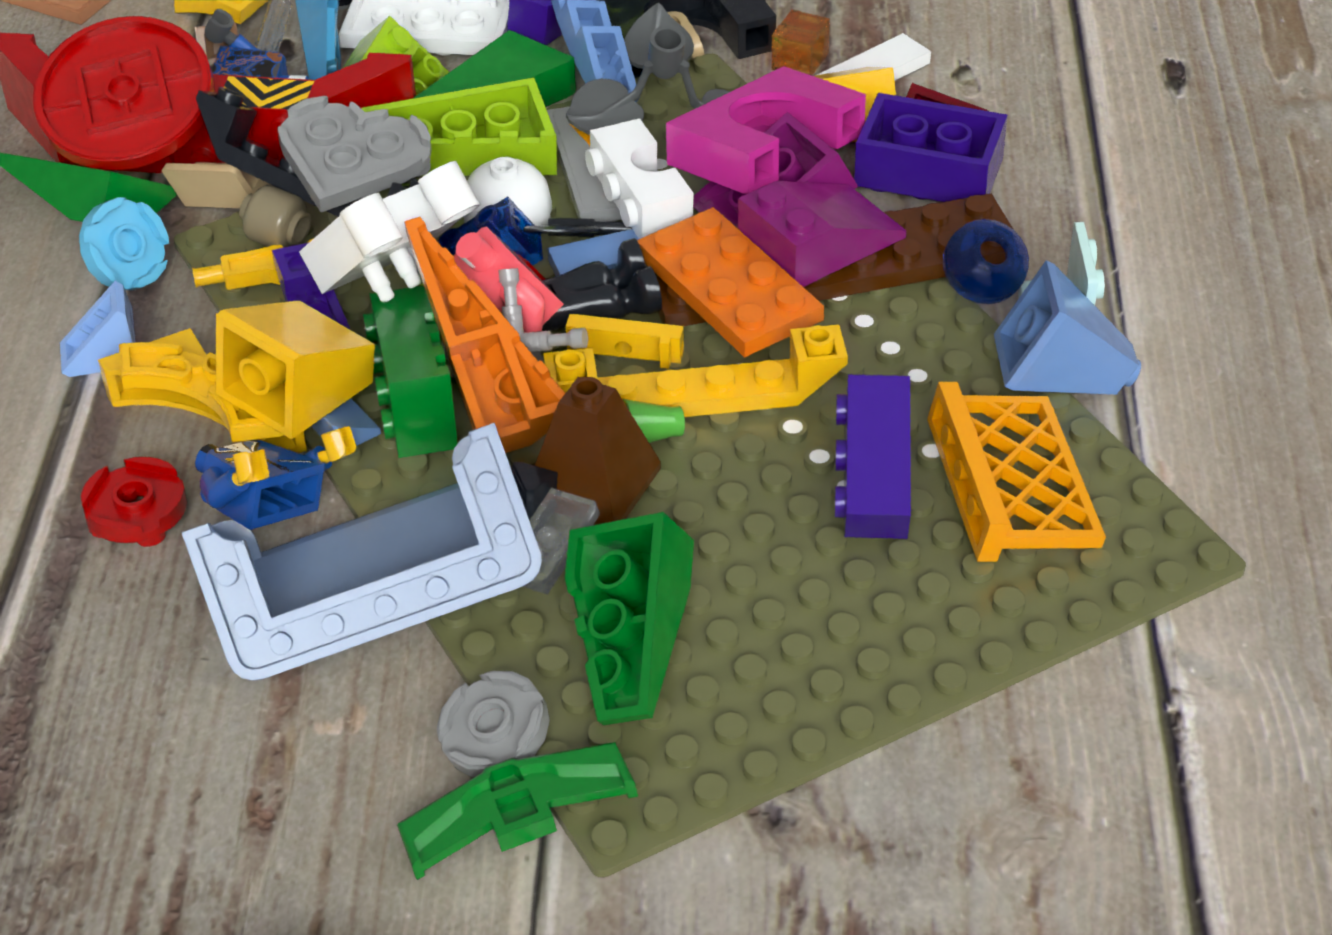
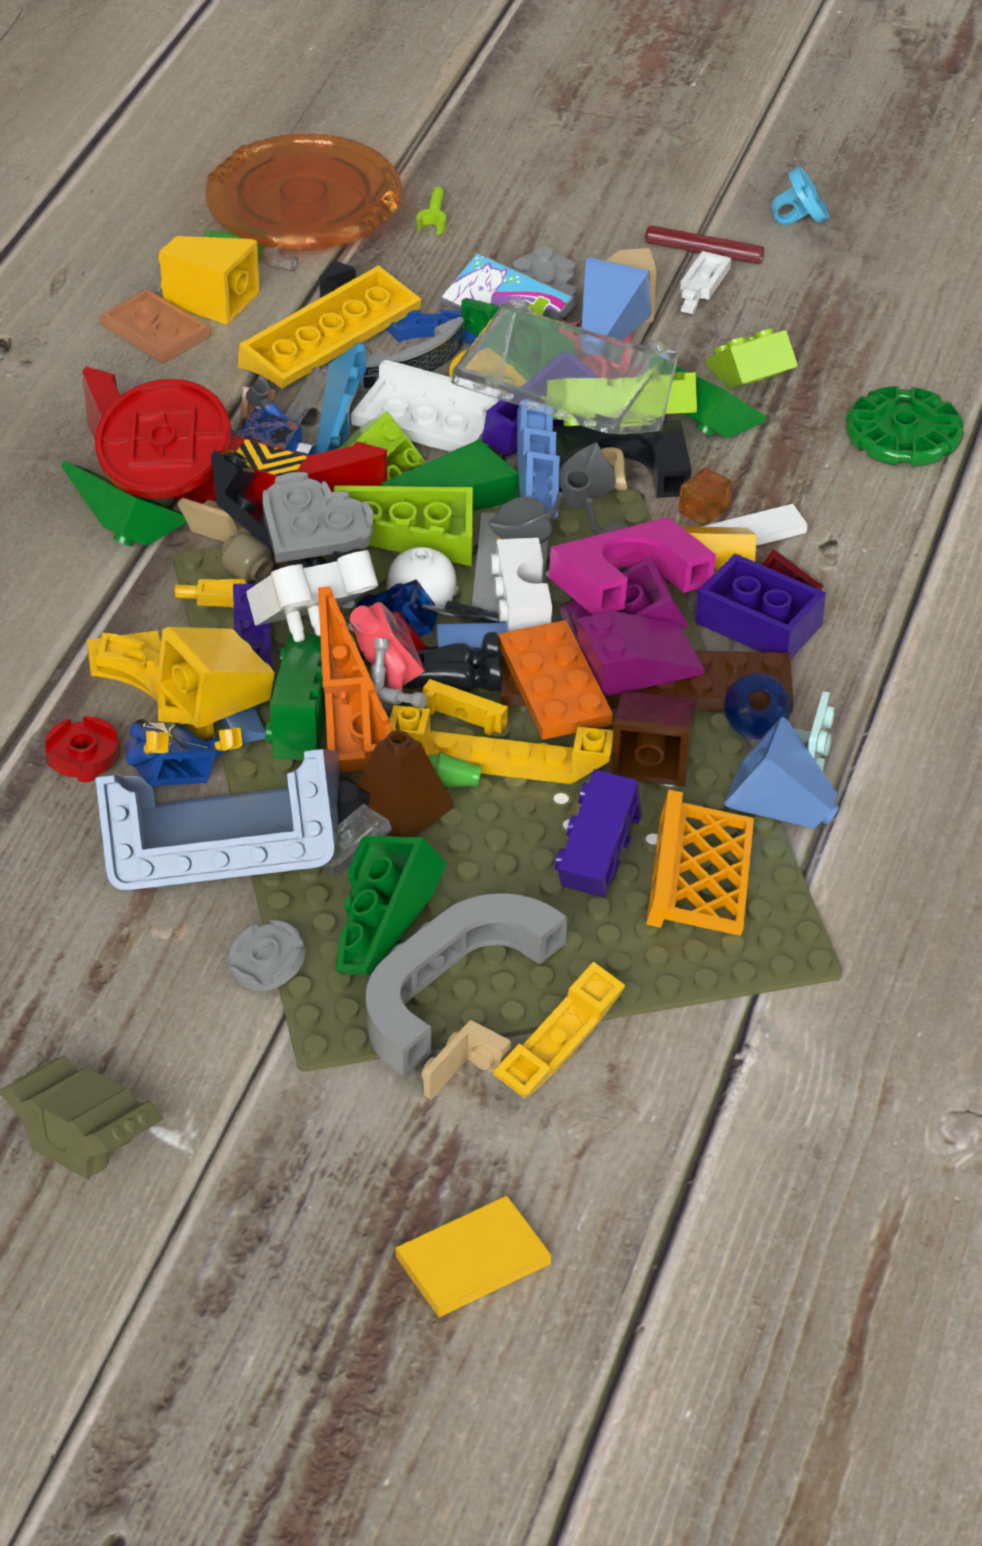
camera: 15 degrees right, 0 degrees up
light blue slope [60,281,136,377] -> none
medium azure tile [79,197,169,290] -> none
green plate [397,742,638,880] -> none
none -> light grey arch [366,893,567,1076]
none -> tan bracket [421,1020,511,1100]
none -> yellow slope [493,962,625,1099]
none -> reddish brown slope [611,691,696,787]

